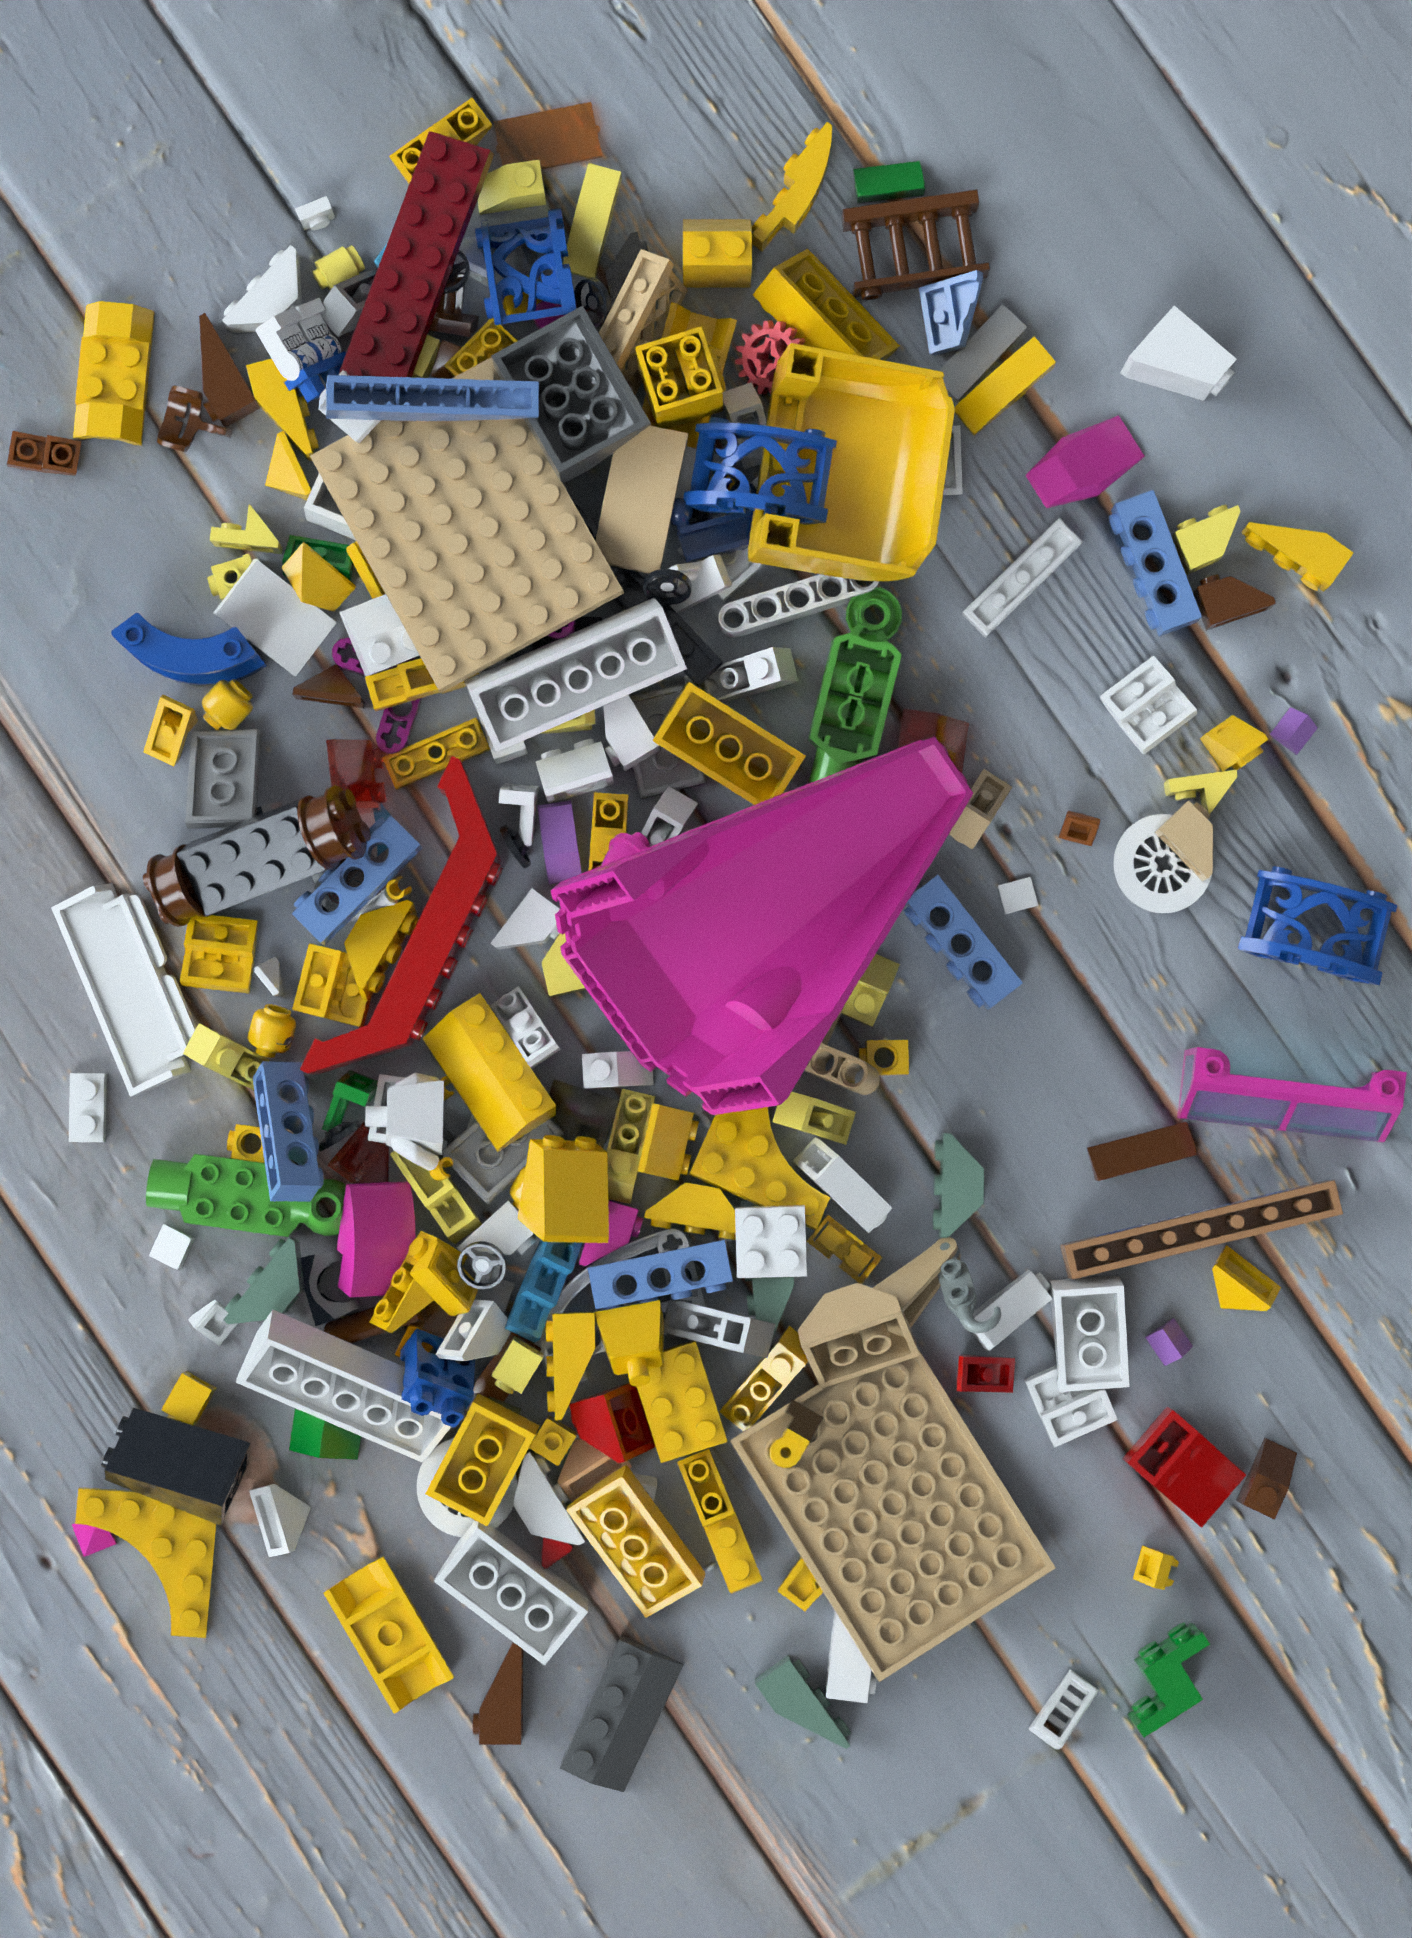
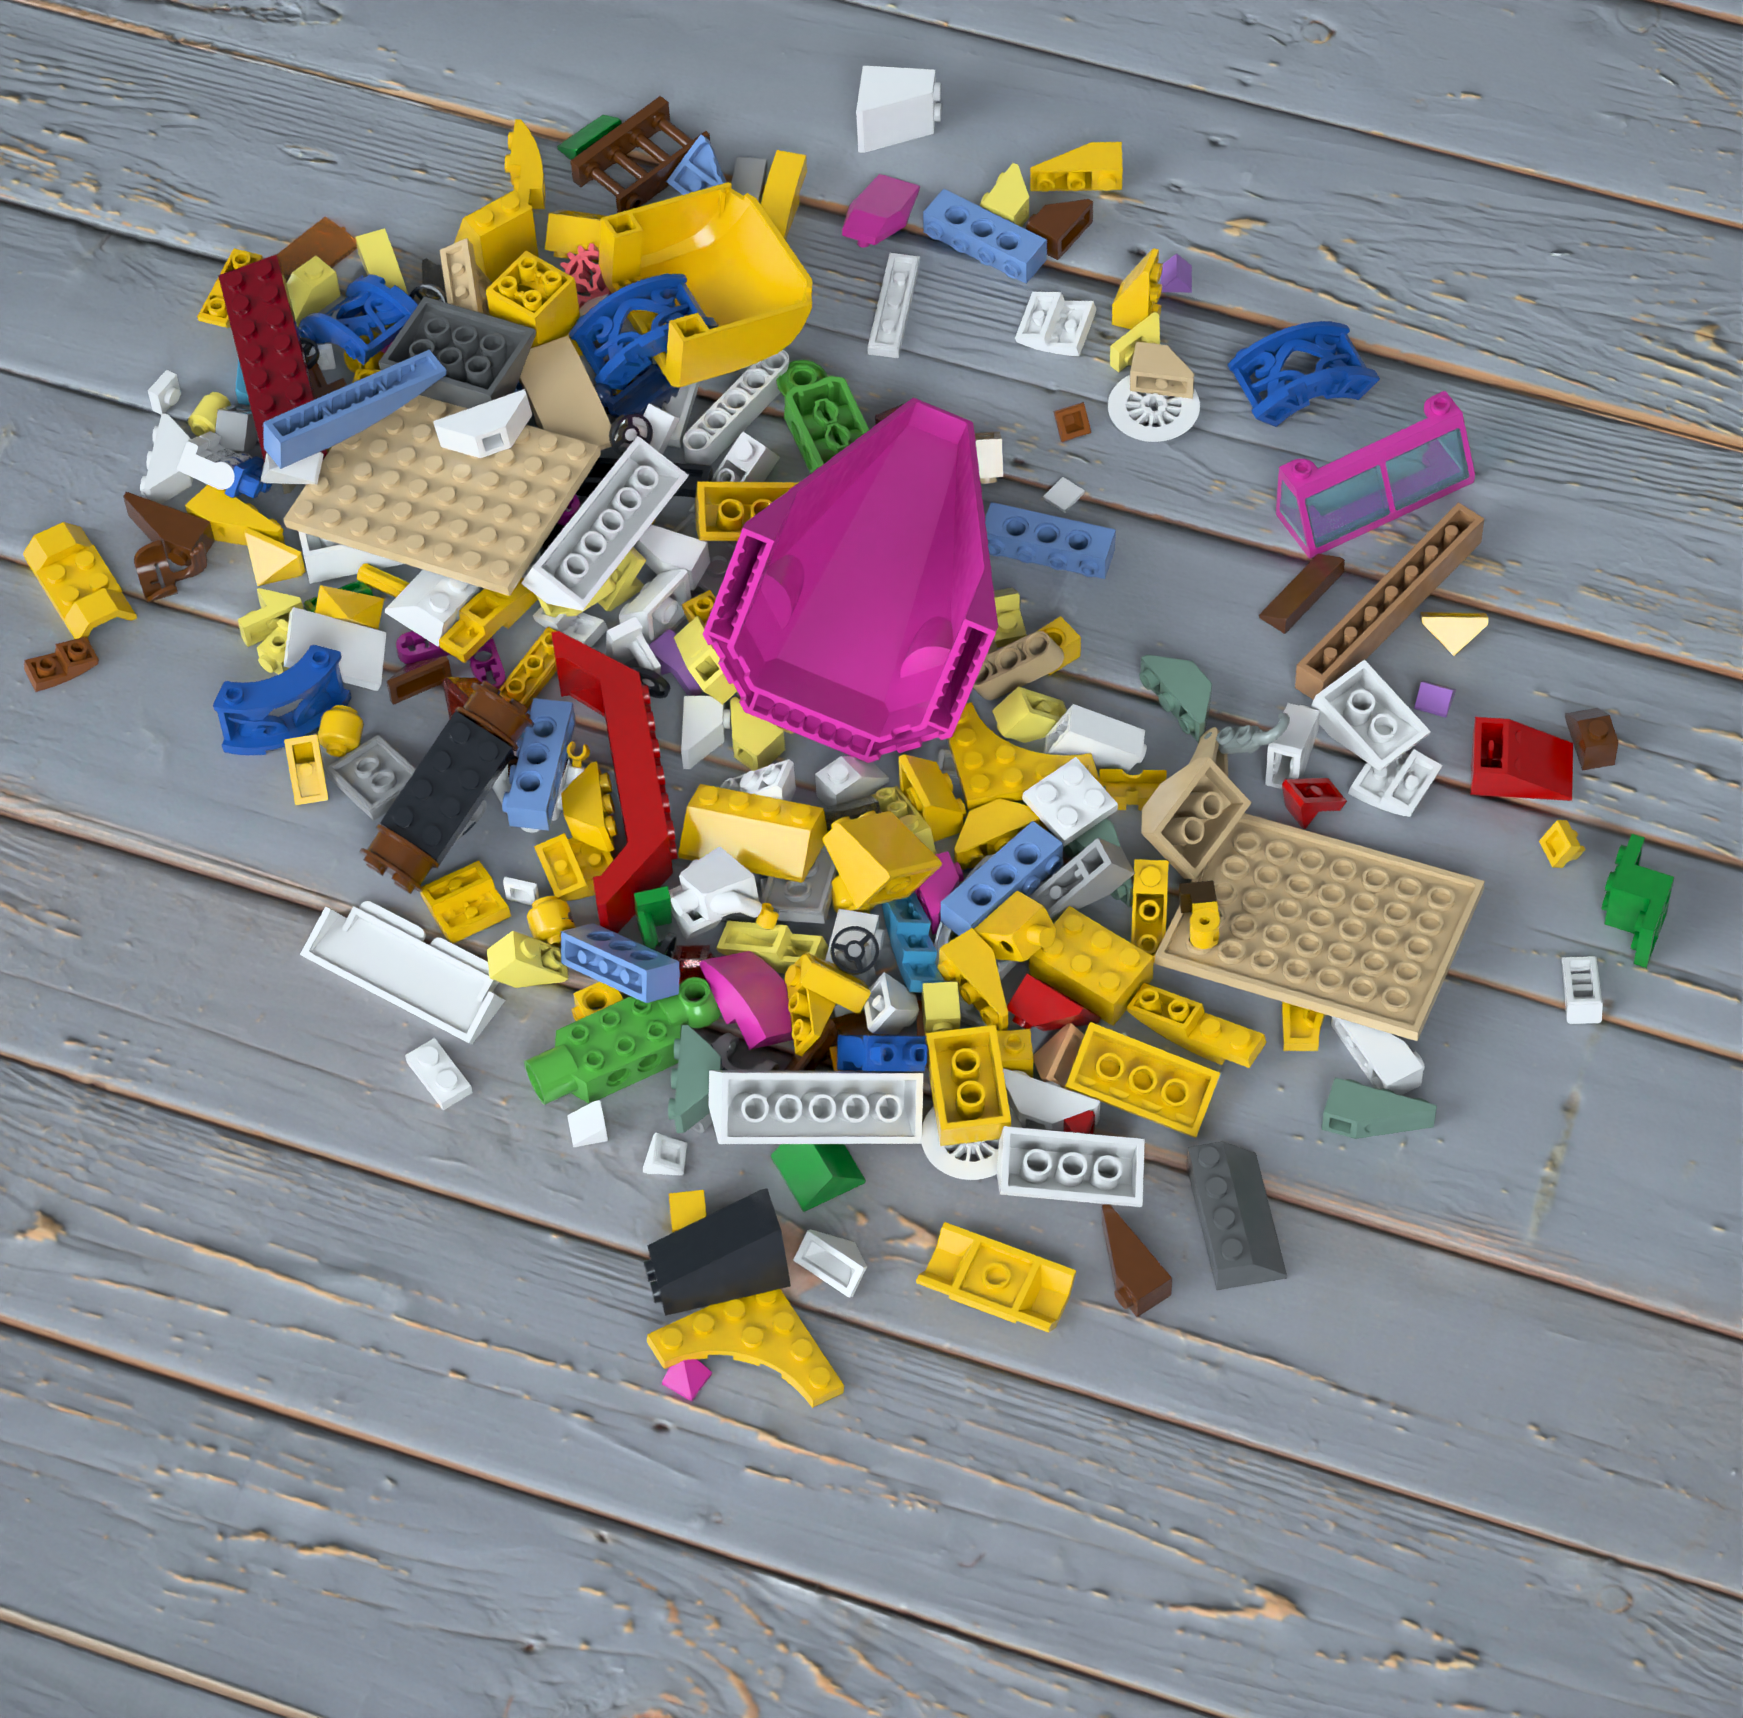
camera: 30 degrees left, 30 degrees down
none -> white slope [433,389,532,458]
none -> light yellow slope [673,616,737,705]

